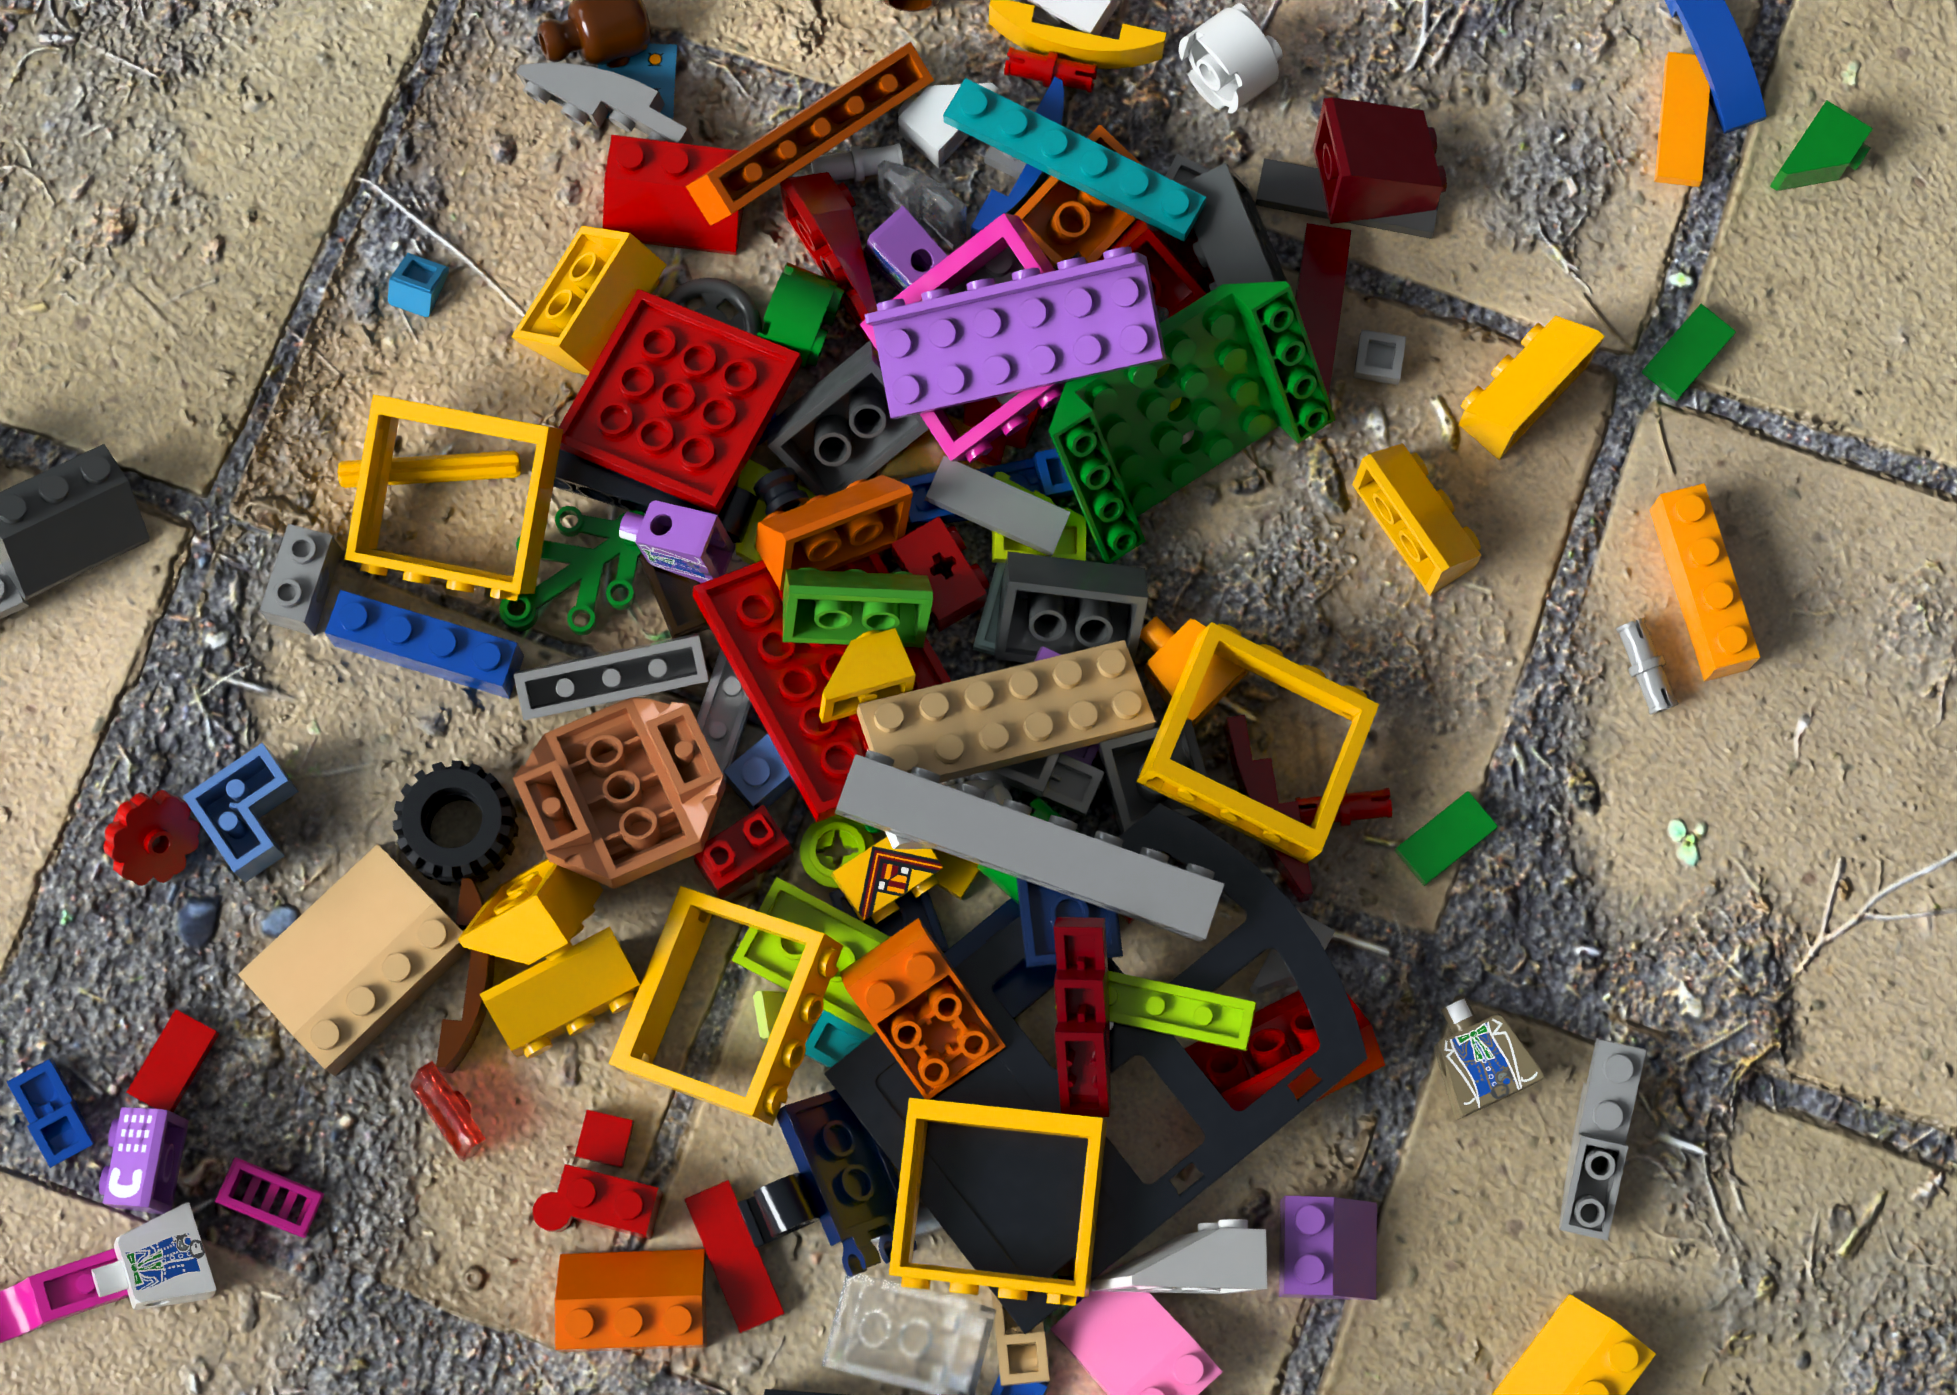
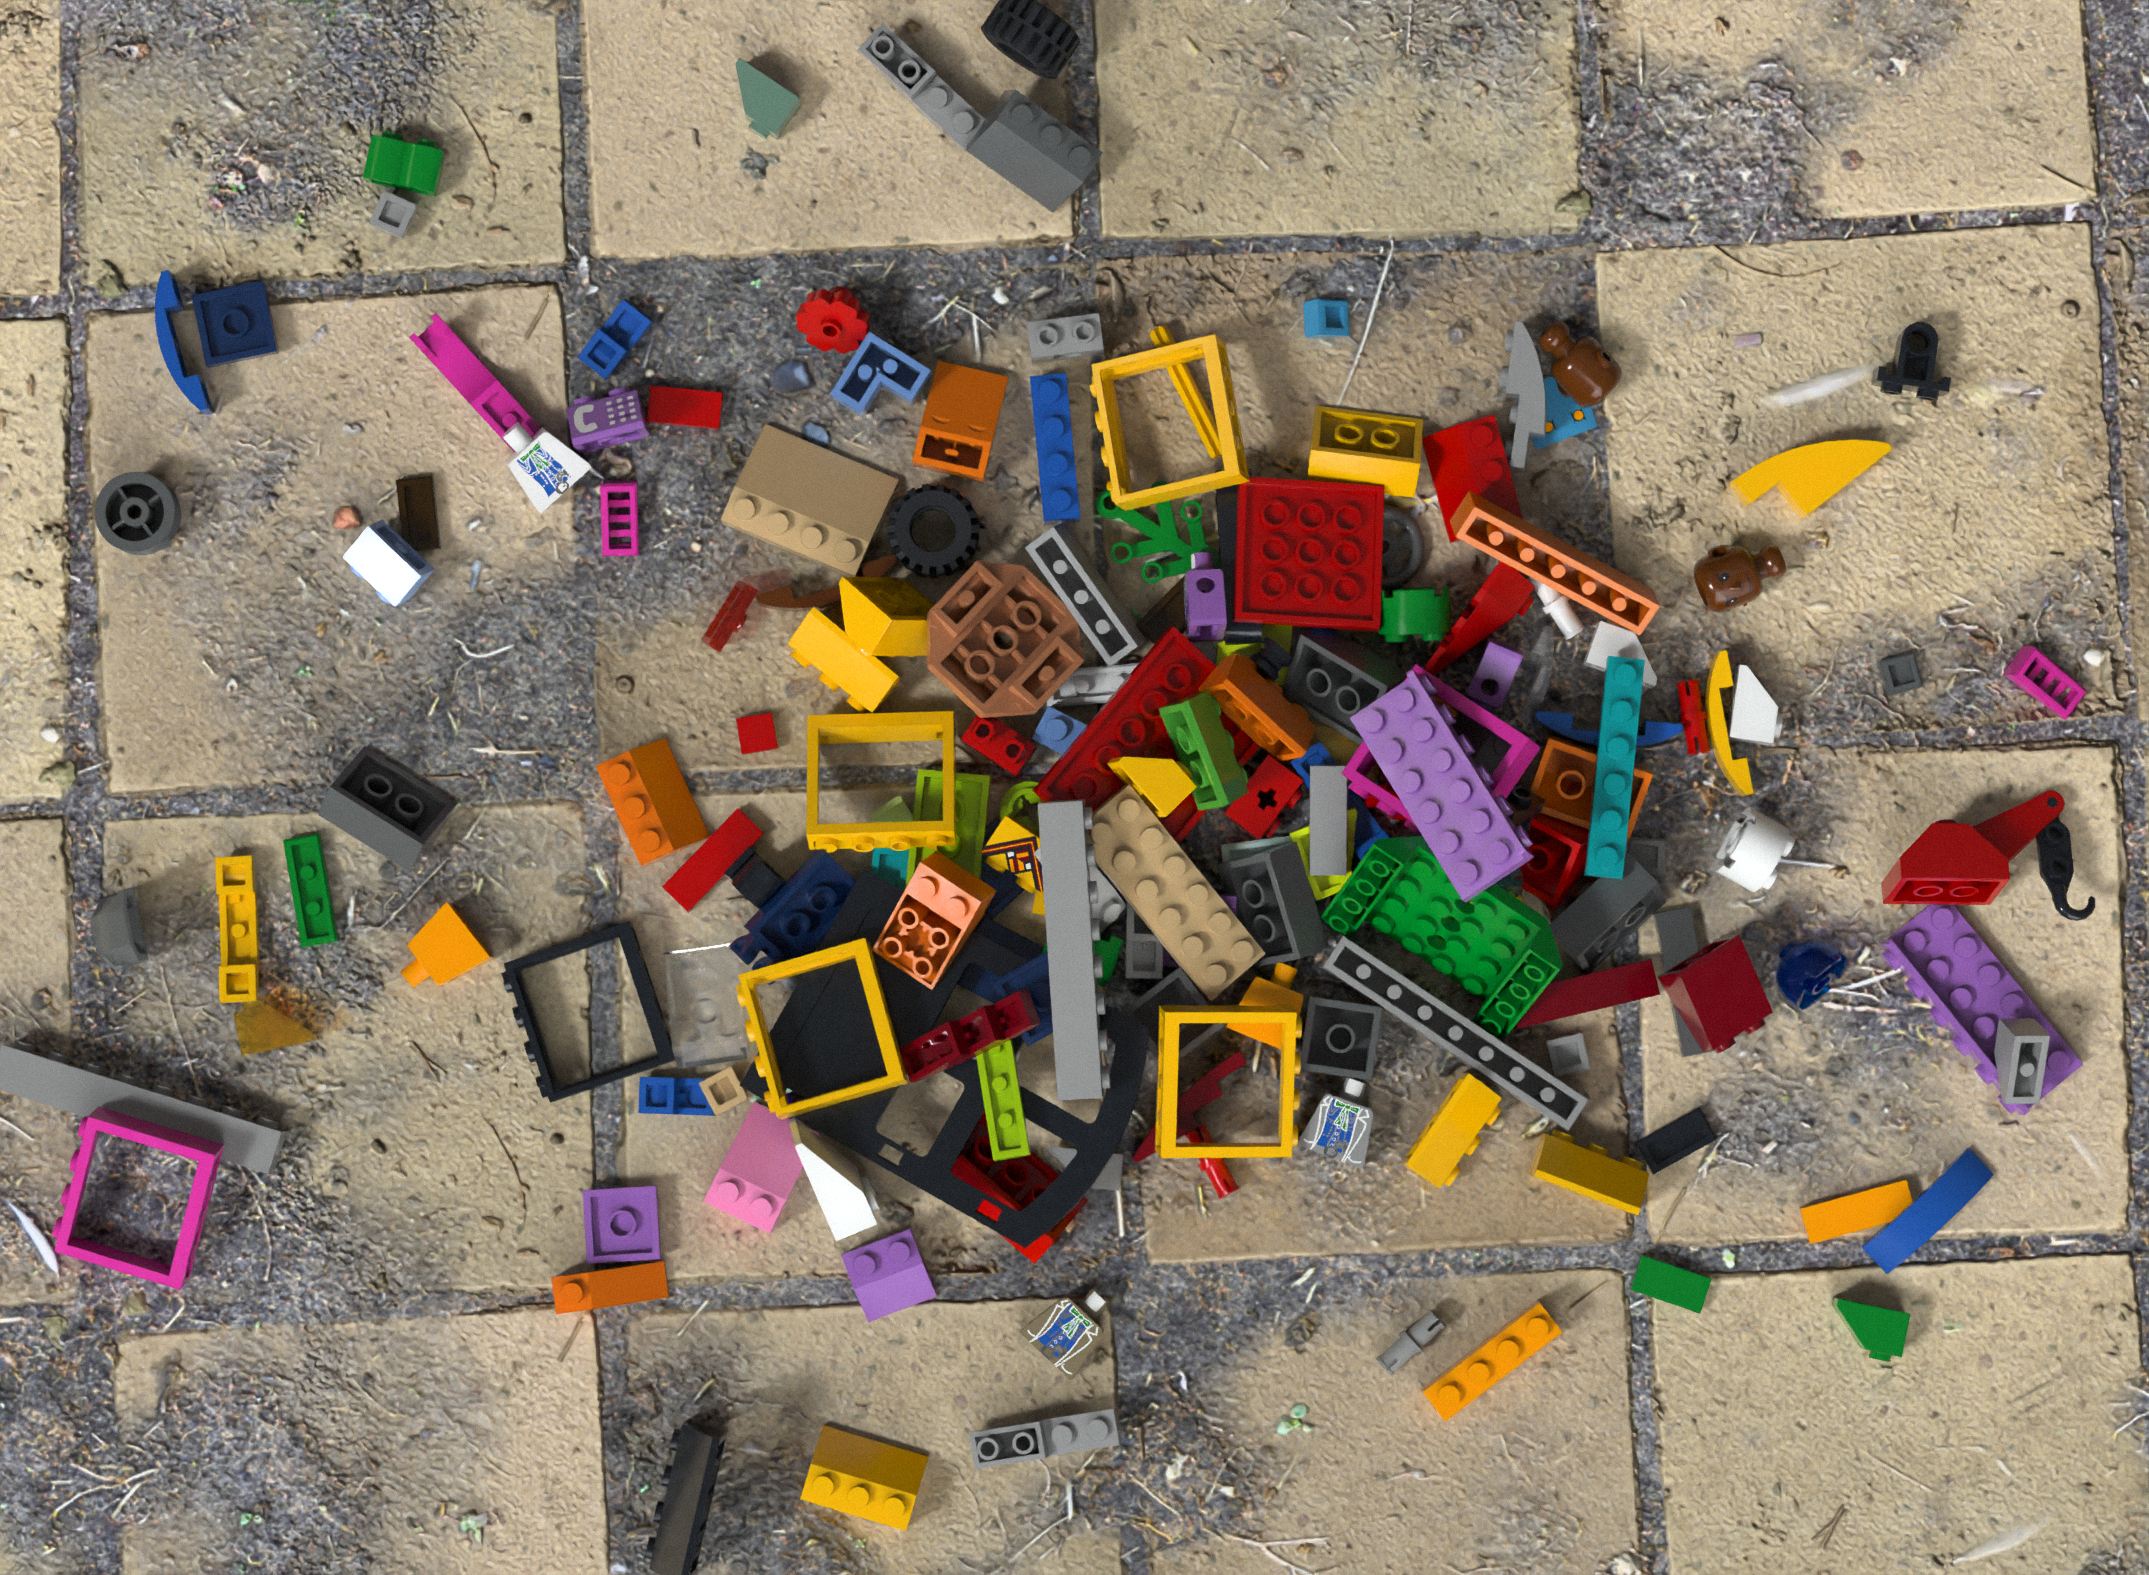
camera: 70 degrees right, 10 degrees up
red hinge [532,1164,663,1240] -> none
green tile [1394,791,1498,887] -> none
none -> orange slope [912,361,1009,483]
none -> torso [1298,1077,1374,1169]
none -> dark grey brick [1299,996,1383,1080]
none -> light grey brick [1321,936,1588,1131]
none -> black tile [1634,1107,1717,1175]
none -> clear blue cylinder [1776,938,1849,1010]

